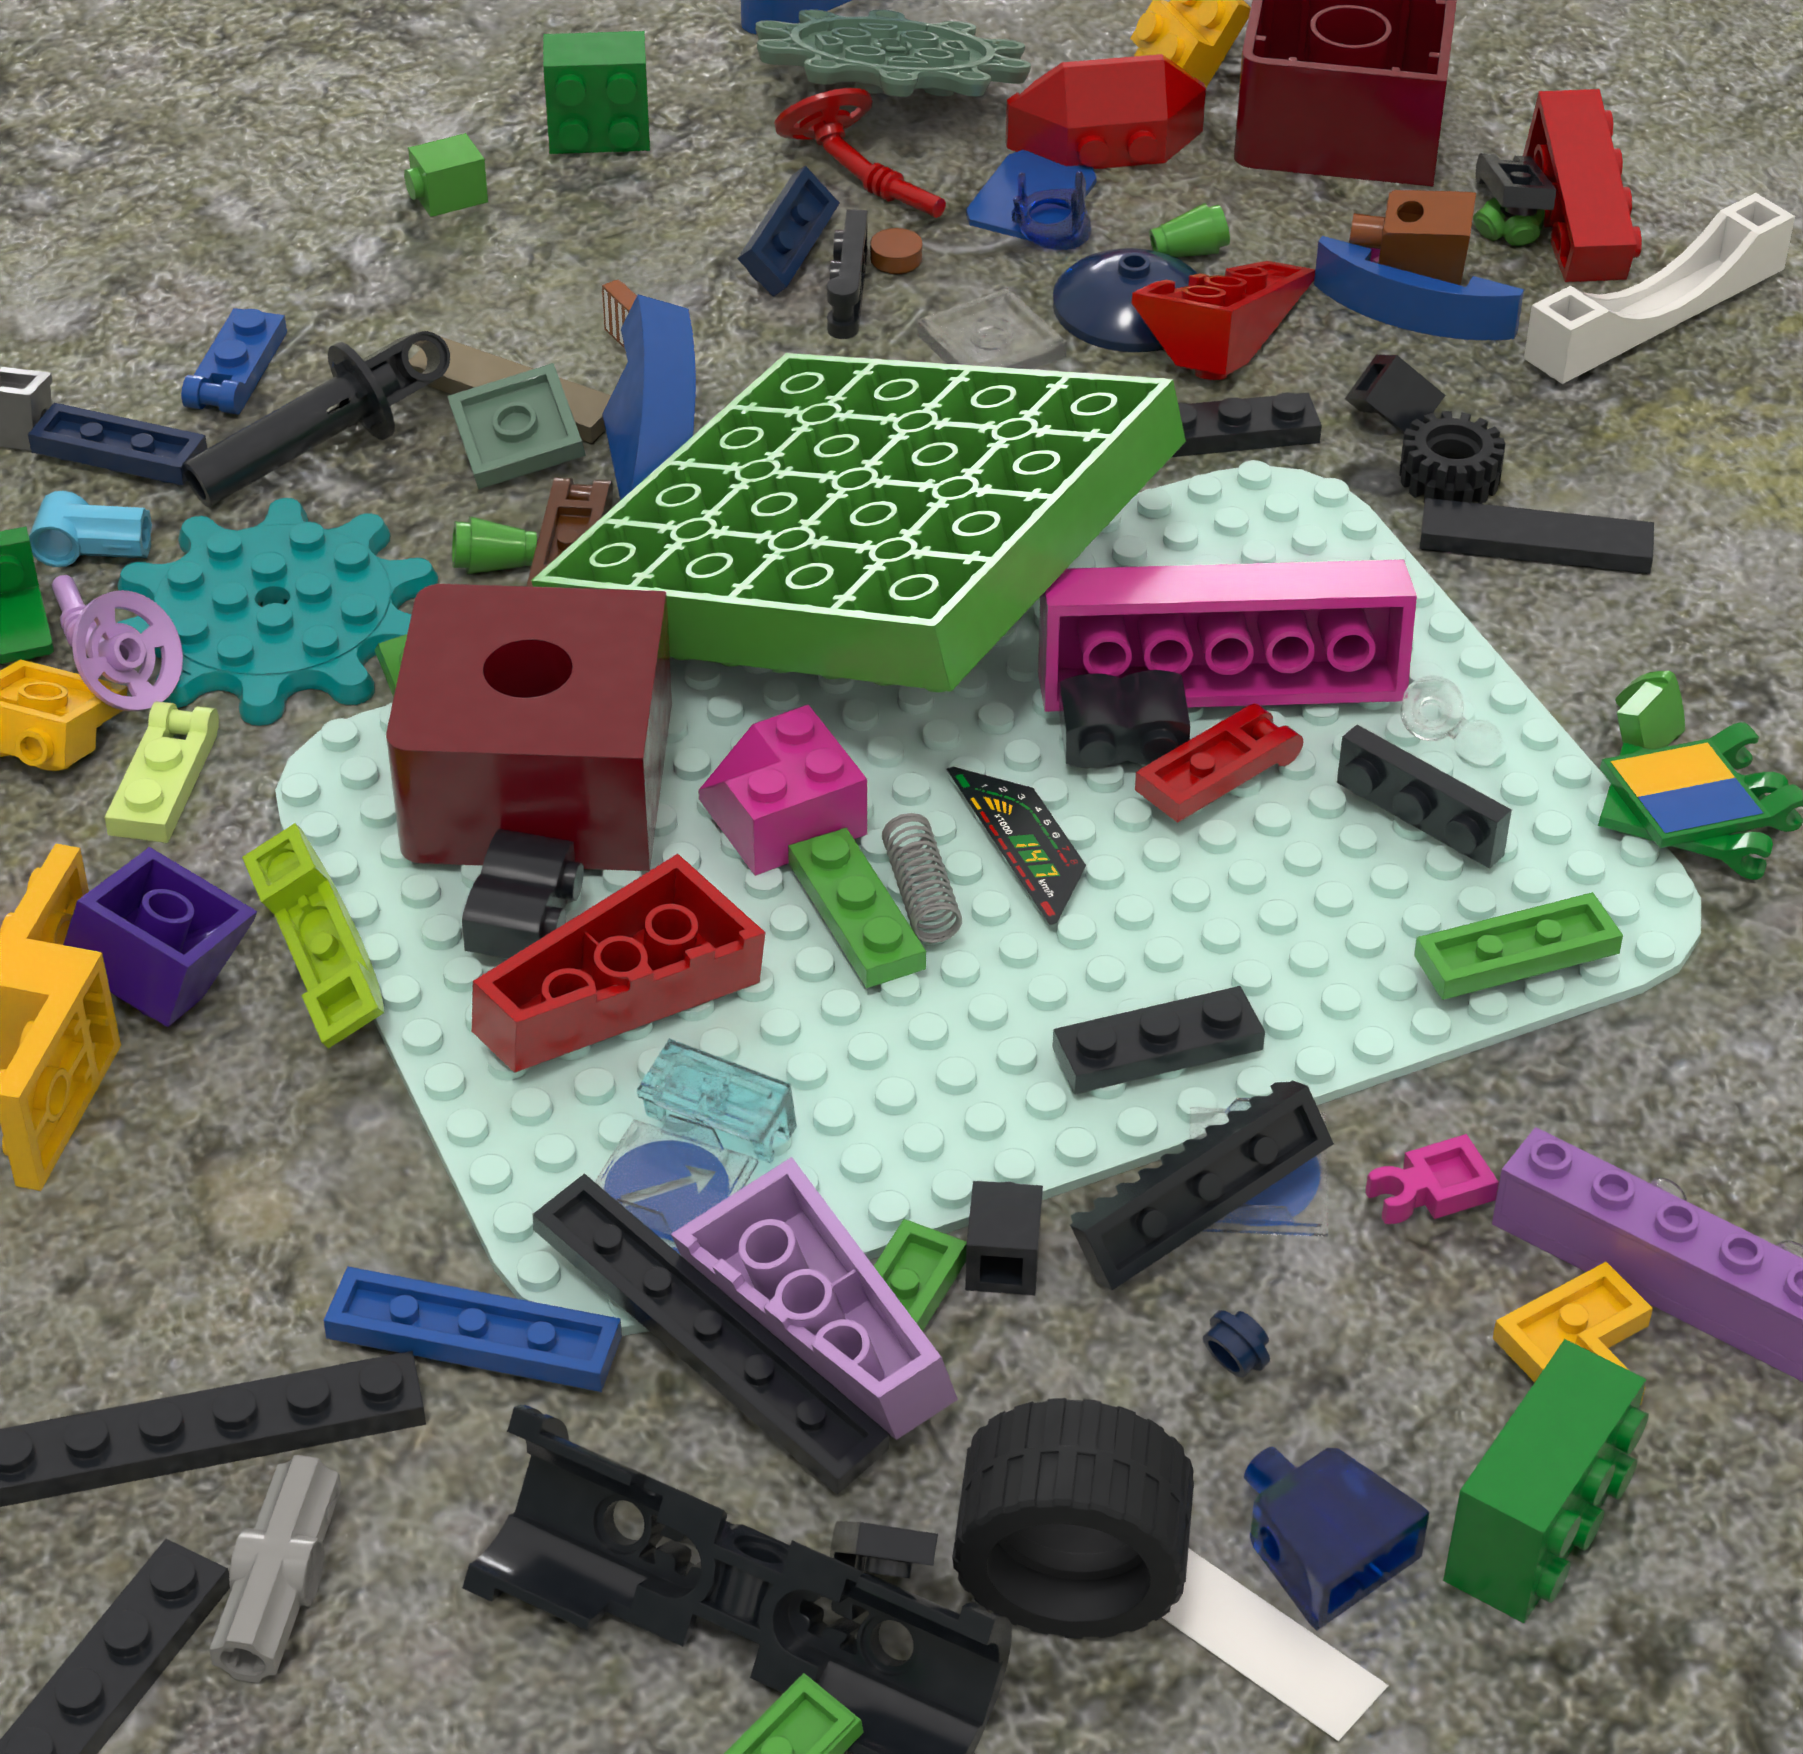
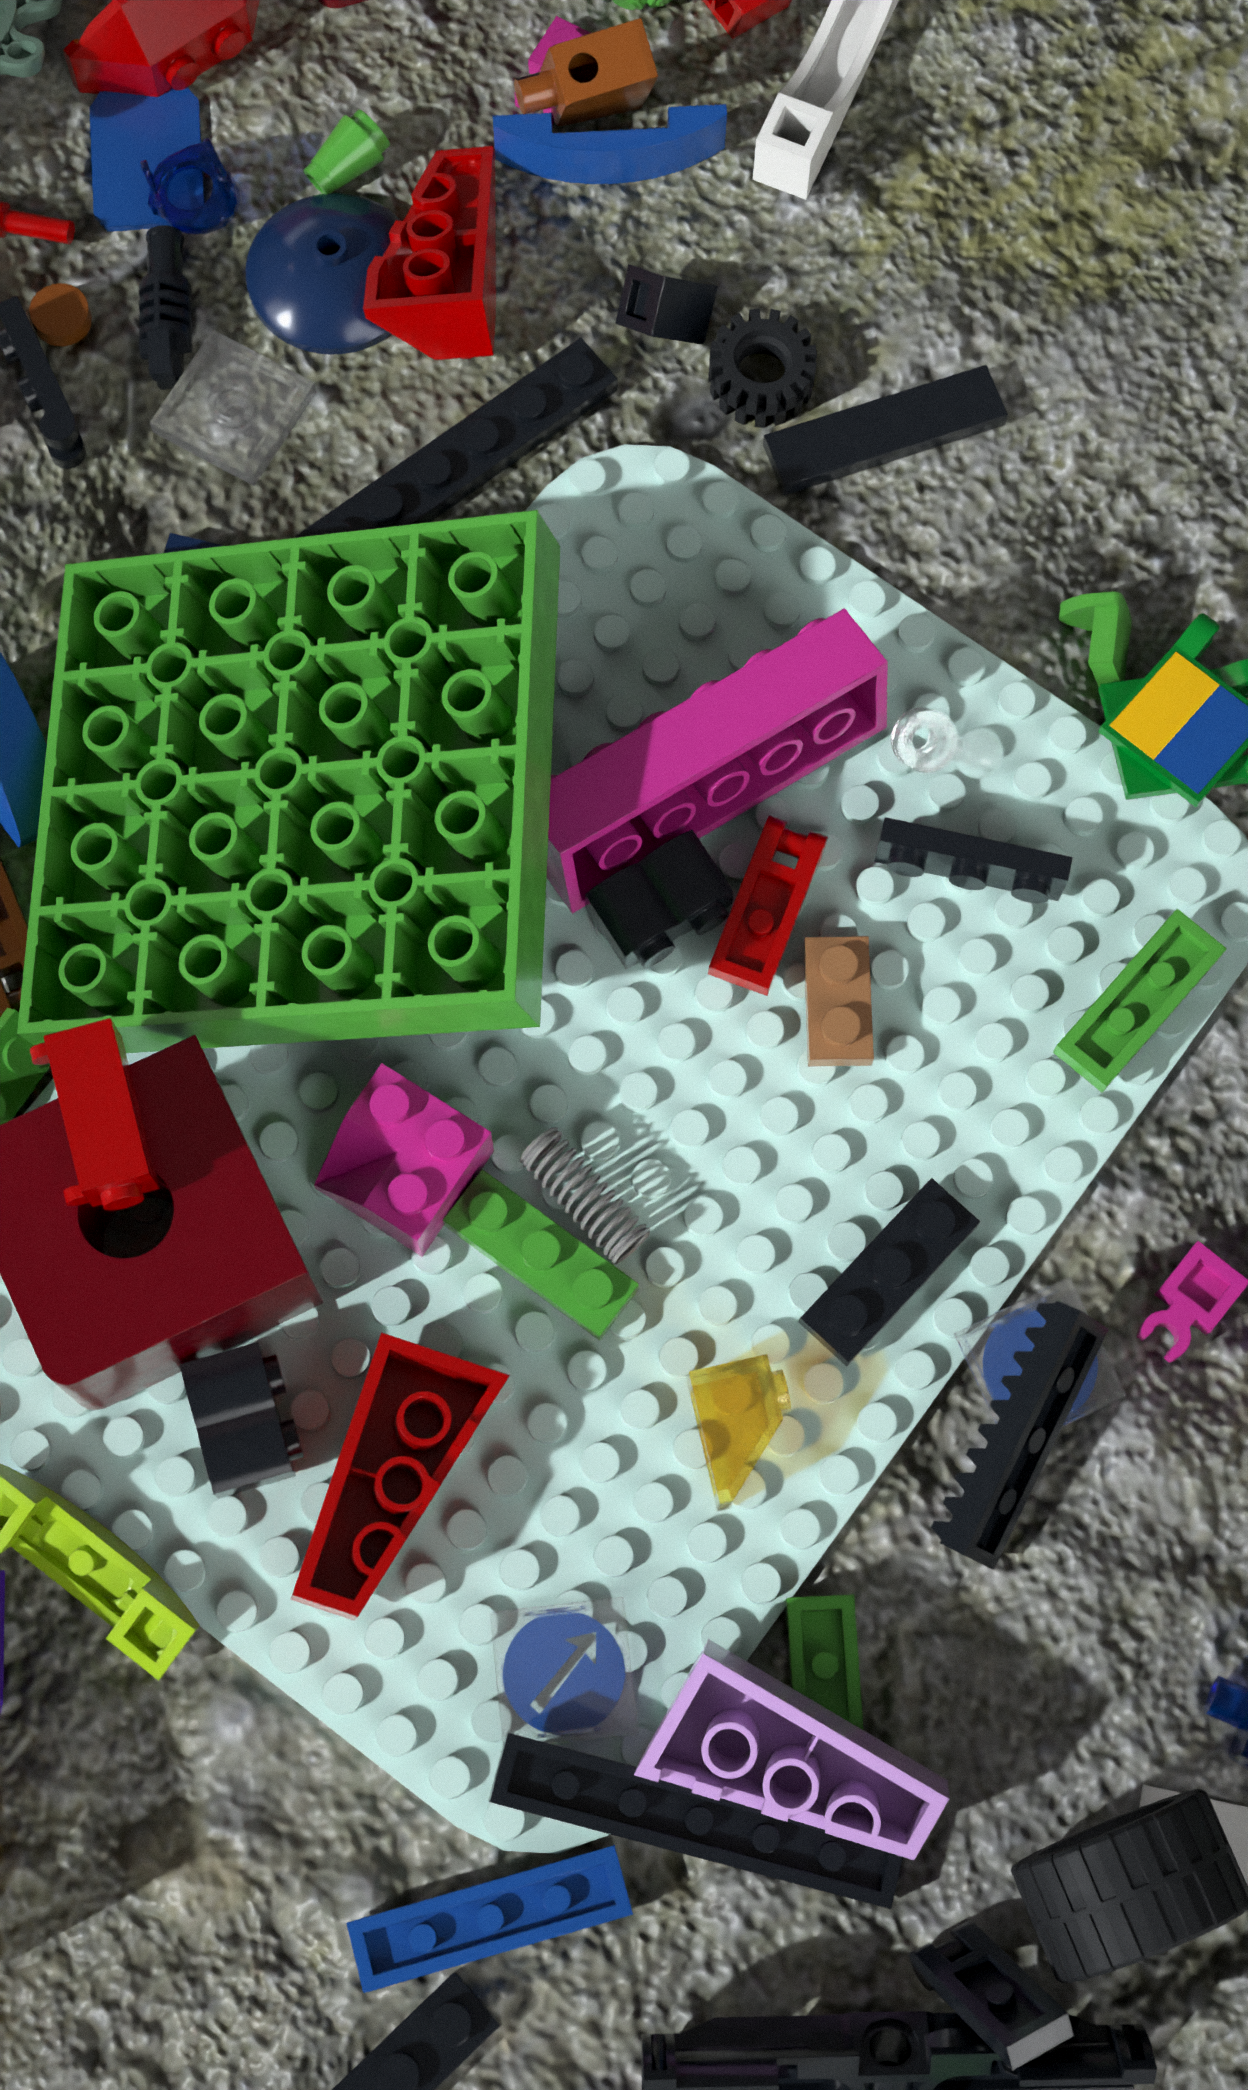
camera: 30 degrees left, 30 degrees up
clear light blue hinge [637,1038,797,1163] -> none
black sticker [946,767,1086,925] -> none
black brick [965,1181,1043,1296] -> none
dark blue plate [1203,1310,1270,1378] -> none
none -> red brick [30,1018,160,1211]
none -> black hinge [139,225,193,390]
none -> clear yellow slope [687,1354,791,1512]
none -> medium nougat plate [803,936,874,1067]

